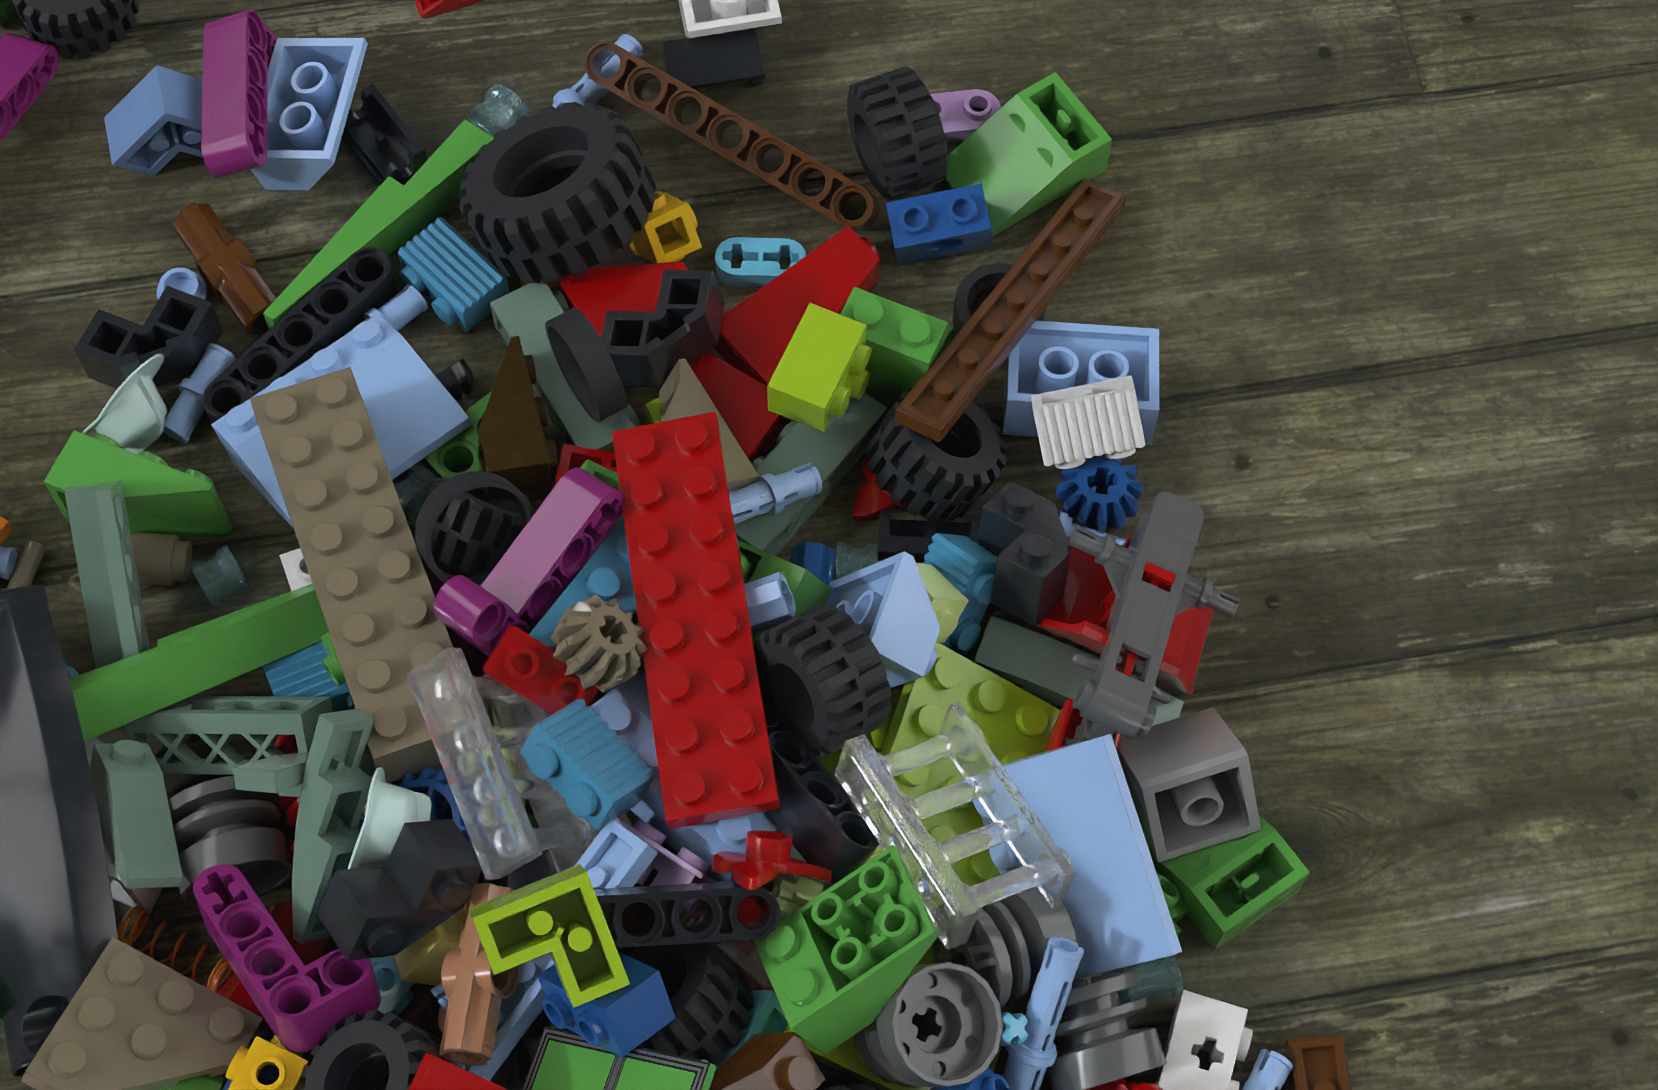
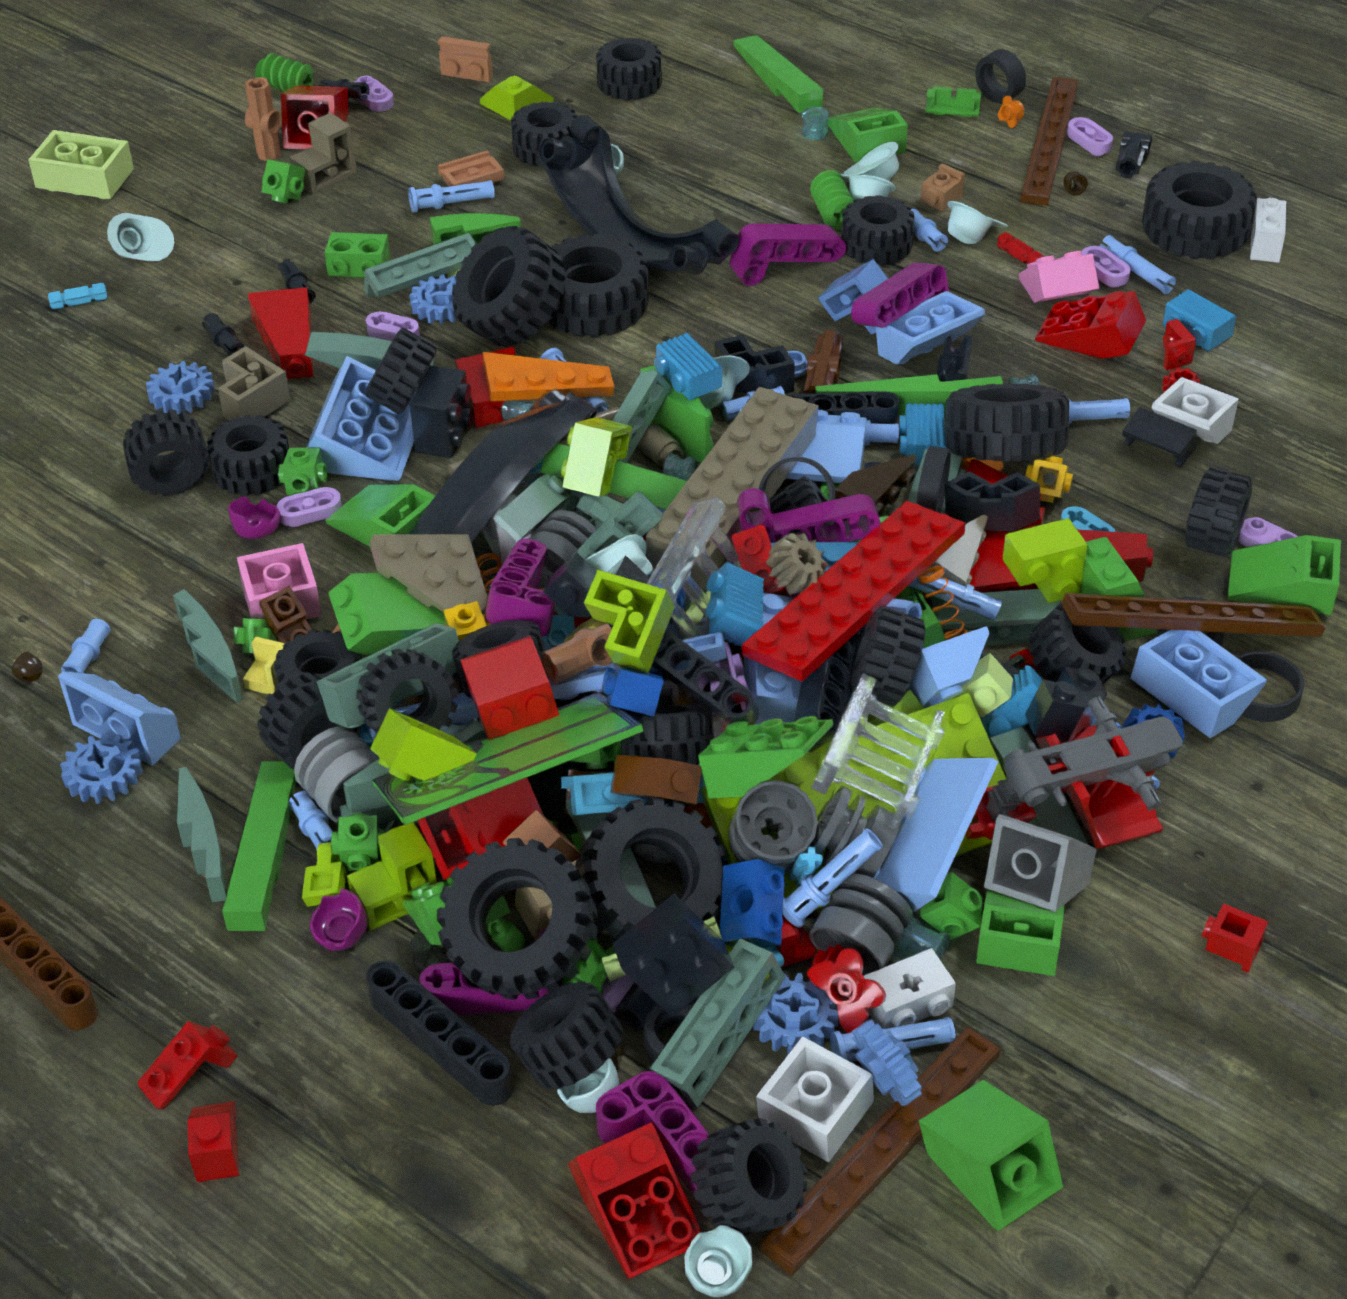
camera: 50 degrees right, 20 degrees down
reddish brown beam [584,42,880,231] -> none
red animal [712,830,832,890] -> none
blue brick [886,183,994,266] -> none
white brick [1031,375,1145,469] -> none
none -> brick [561,417,632,497]
none -> dark azure brick [654,332,722,401]
none -> orange piece [917,566,967,640]
none -> red brick [1202,903,1268,973]
none -> black tyre [1236,651,1304,722]

